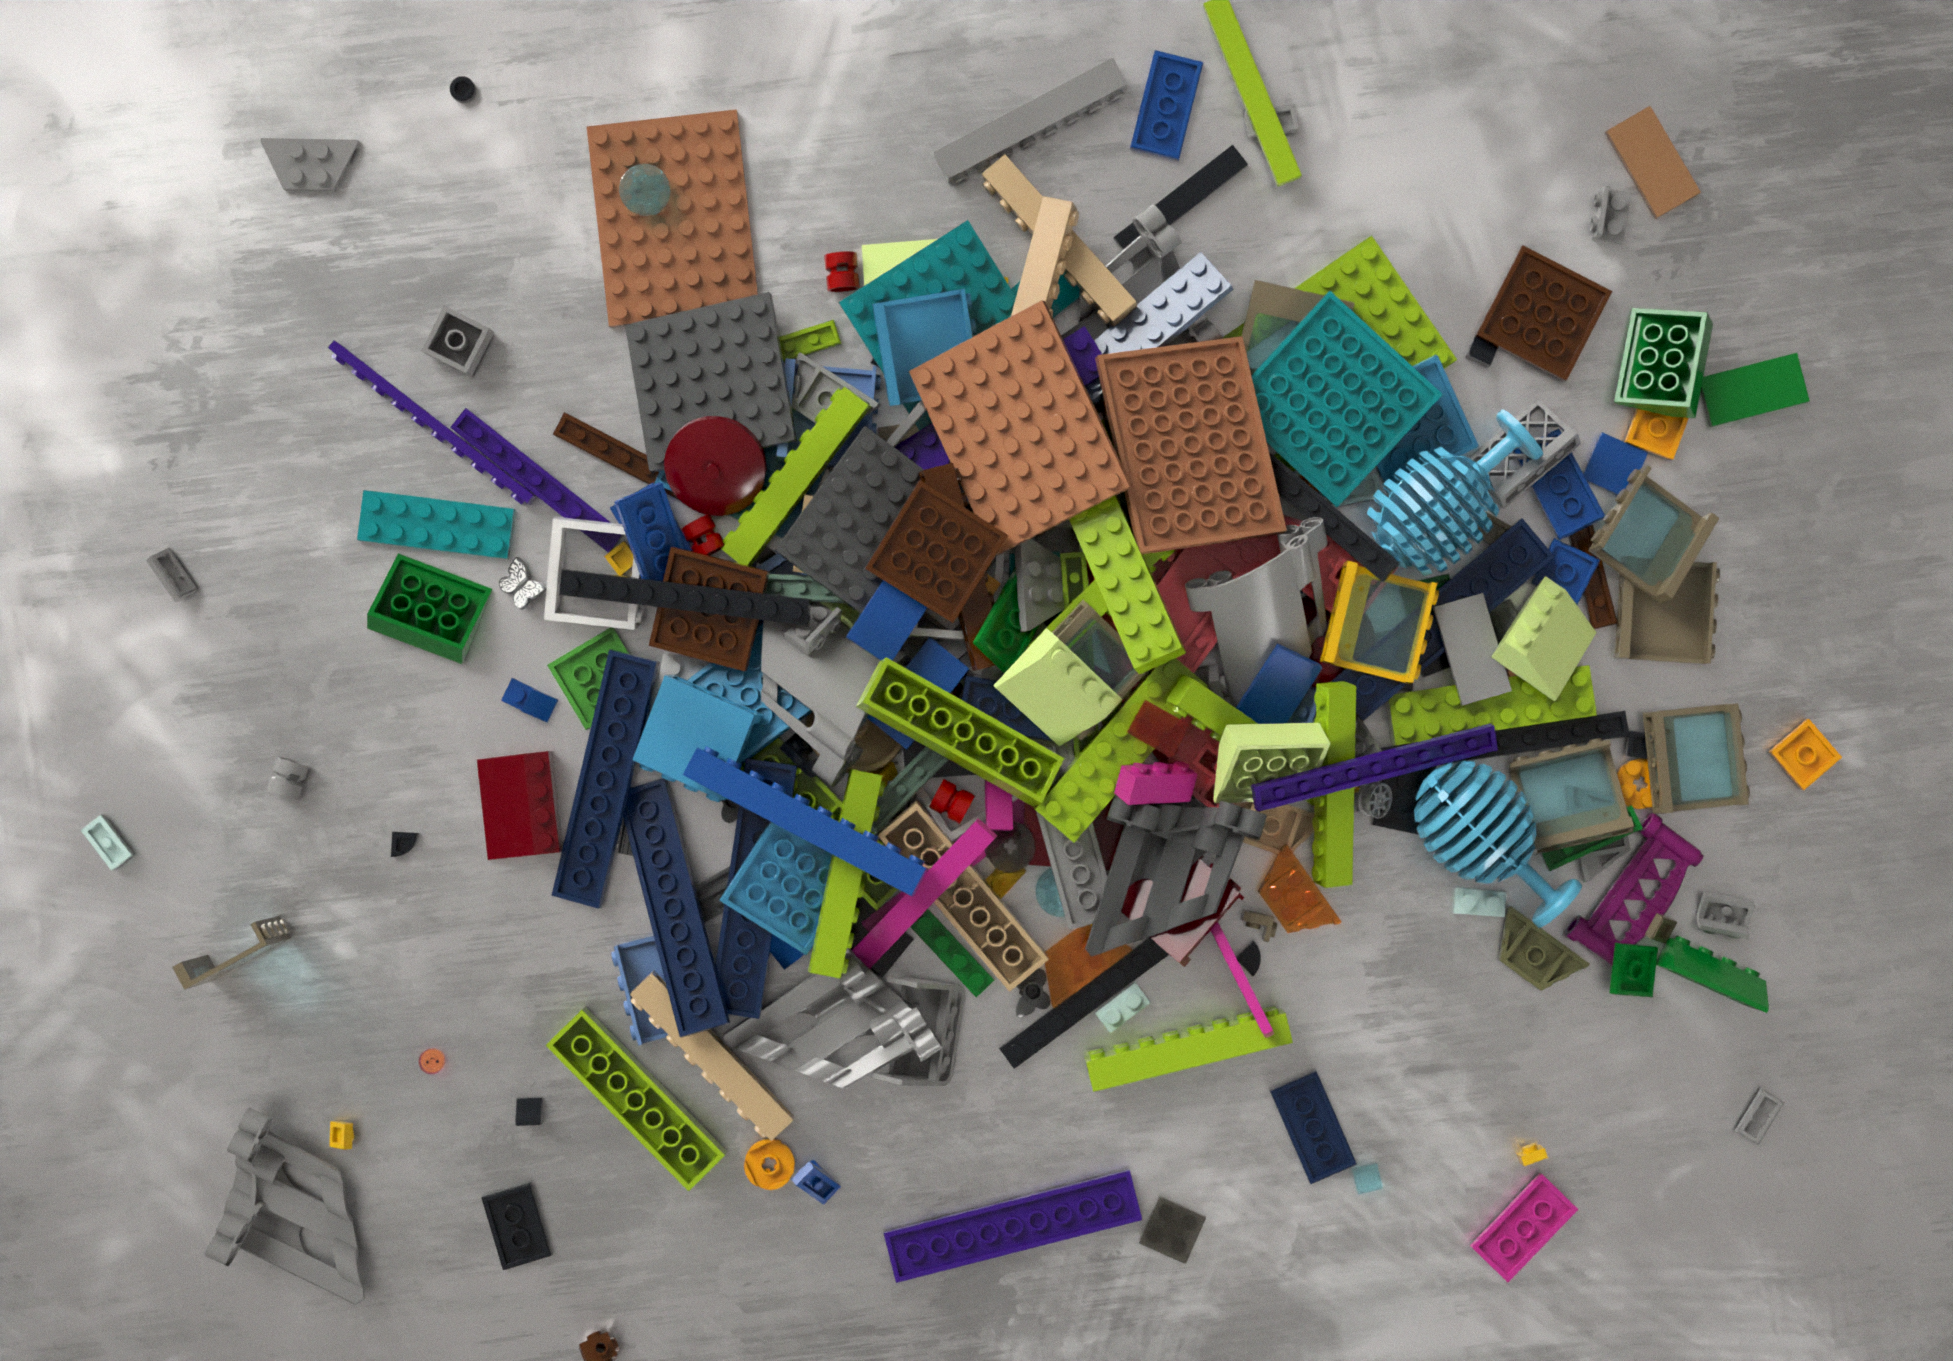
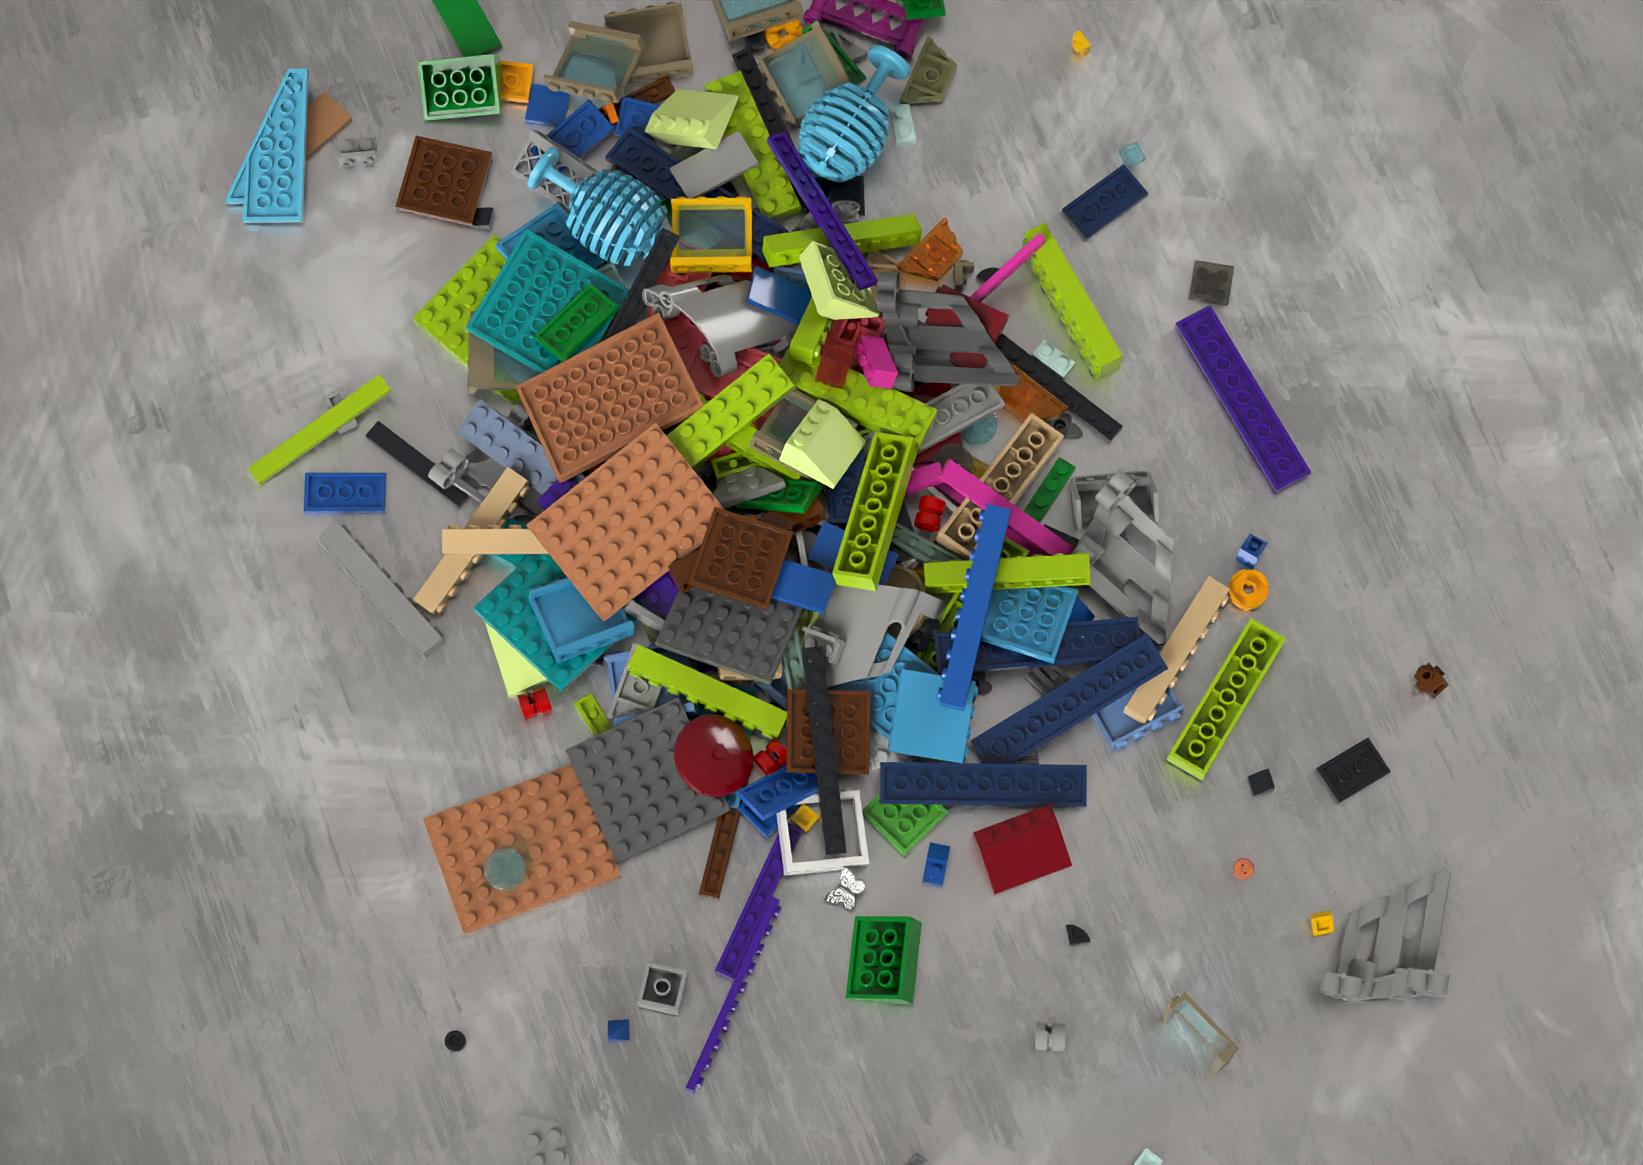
camera: 105 degrees left, 15 degrees down
teal plate [357,490,515,559] -> none
dark pink plate [1470,1173,1579,1282] -> none
none -> medium azure wing [225,68,309,223]
none -> green tile [534,283,619,363]
none -> orange tile [601,103,619,123]
none -> blue slope [608,1019,630,1042]

